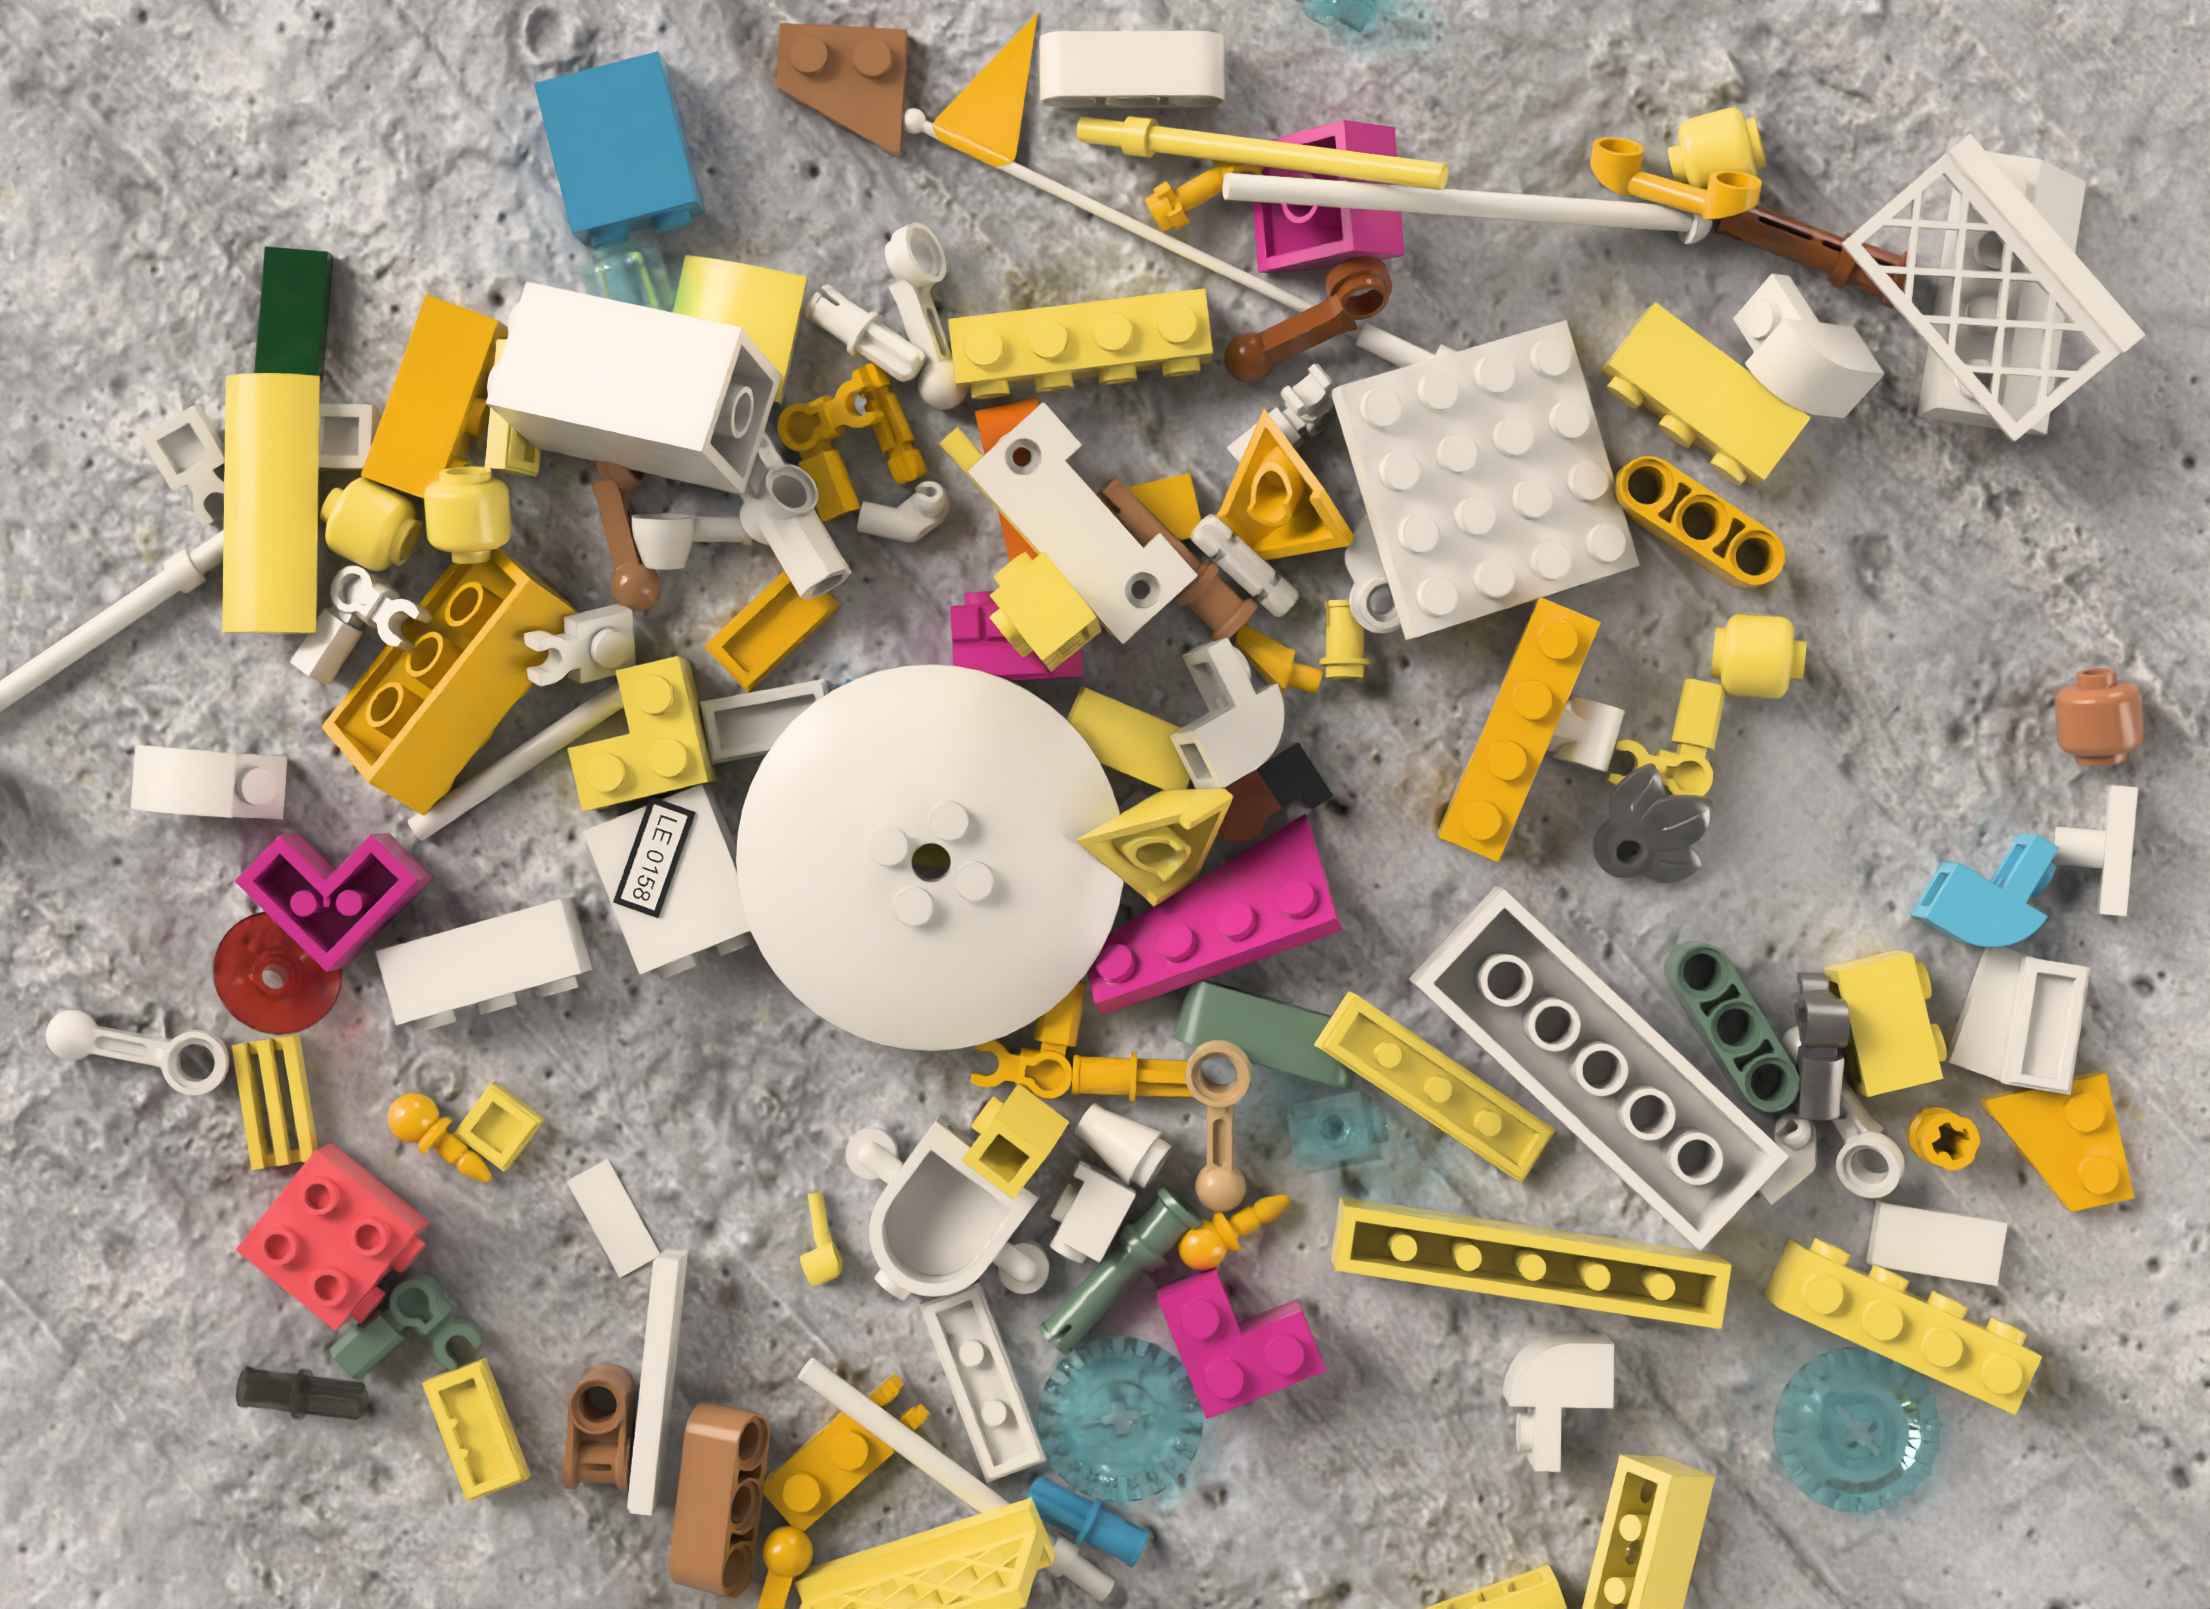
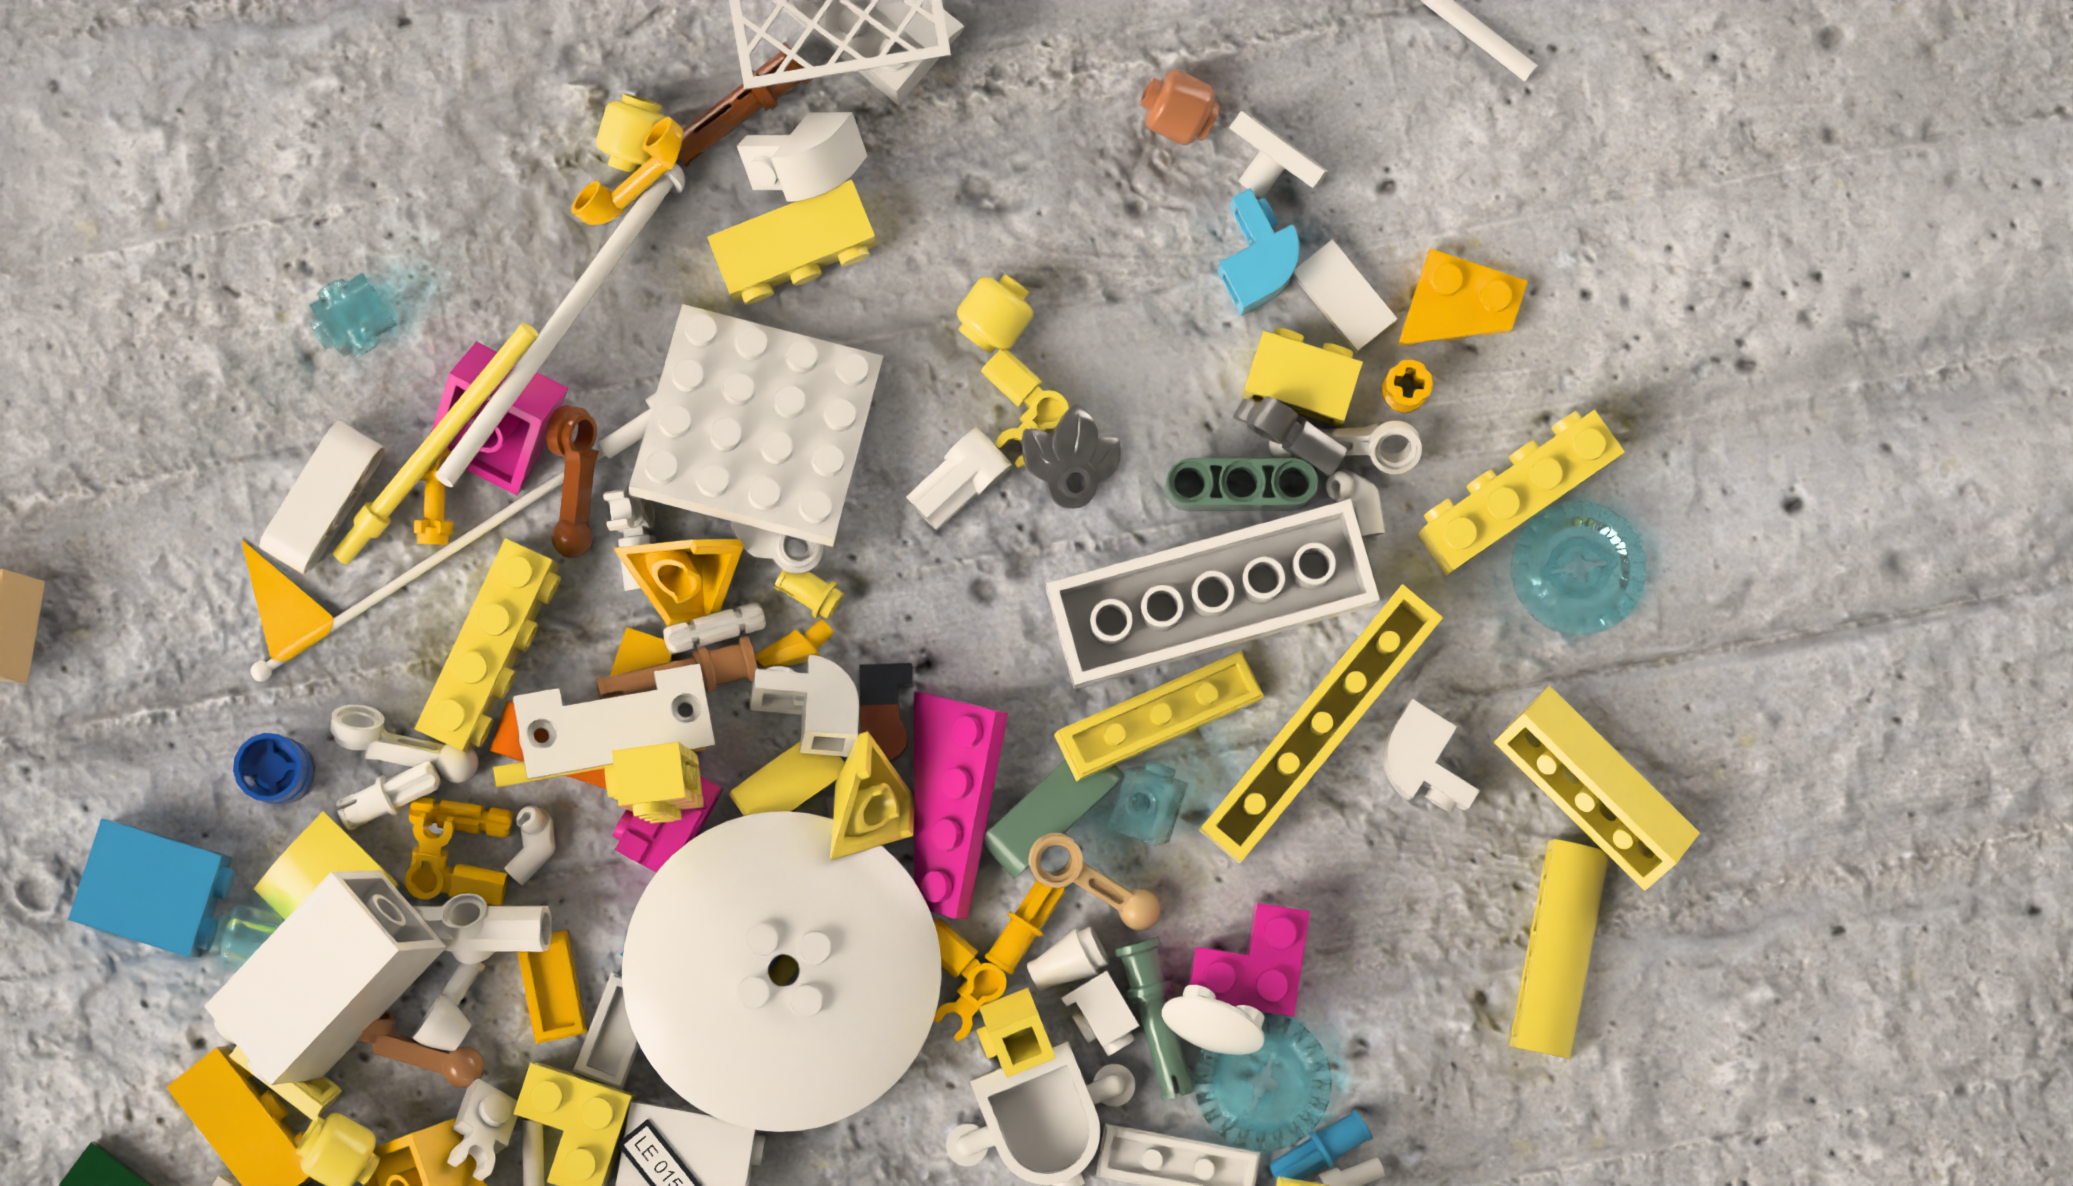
camera: 60 degrees left, 5 degrees down
medium nougat wing [776,23,909,157] -> none
yellow bar [1177,1194,1290,1271] -> none
yellow arch [1437,597,1601,862] -> none
yellow beam [1614,456,1785,589] -> none
white tile [1866,1200,2008,1286] -> none
white tile [2001,956,2091,1095] -> none
none -> blue wheel [233,733,315,805]
none -> white dish [1162,985,1265,1055]

